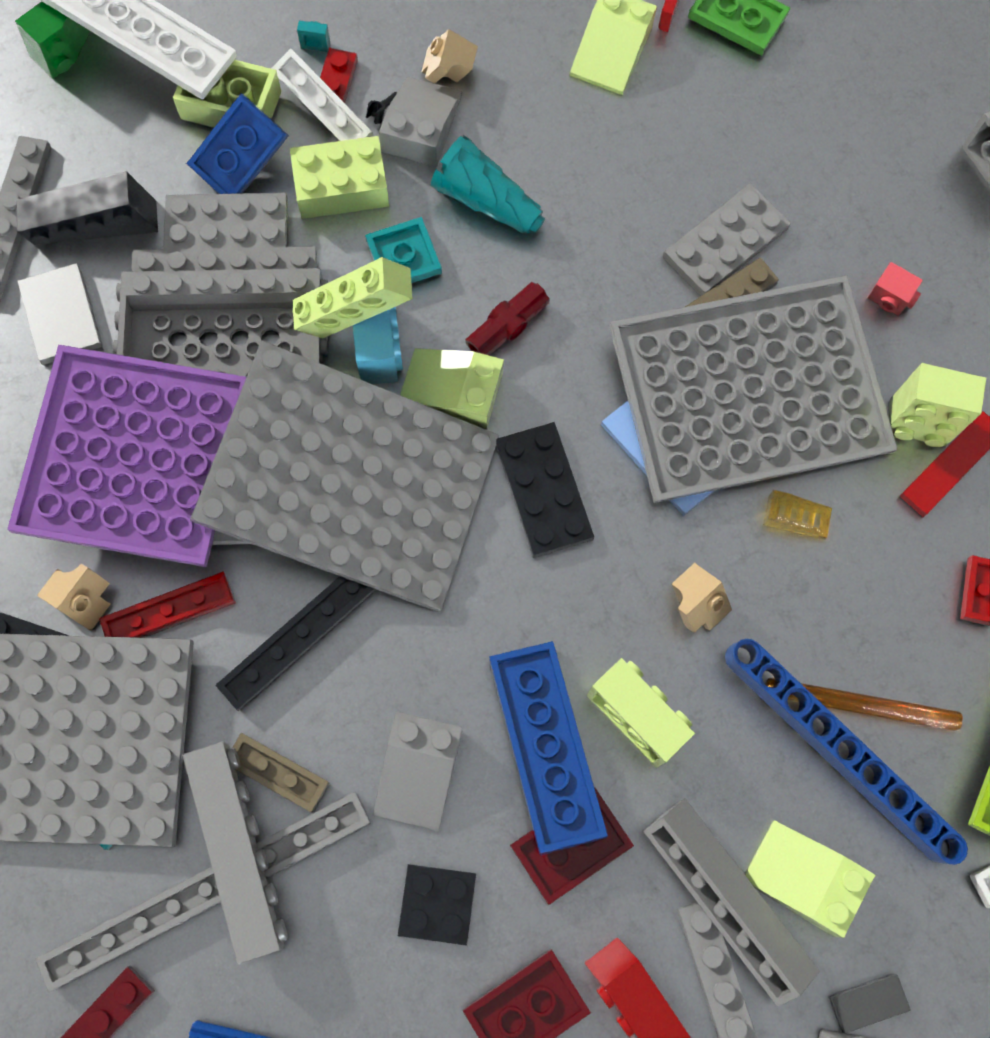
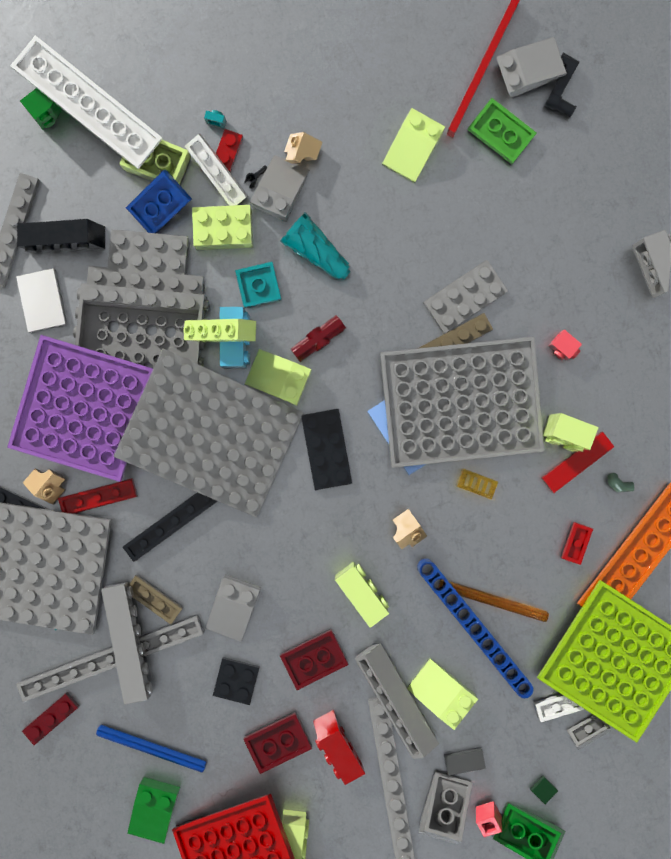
camera: 15 degrees right, 15 degrees up
blue plate [489,641,608,855] -> none

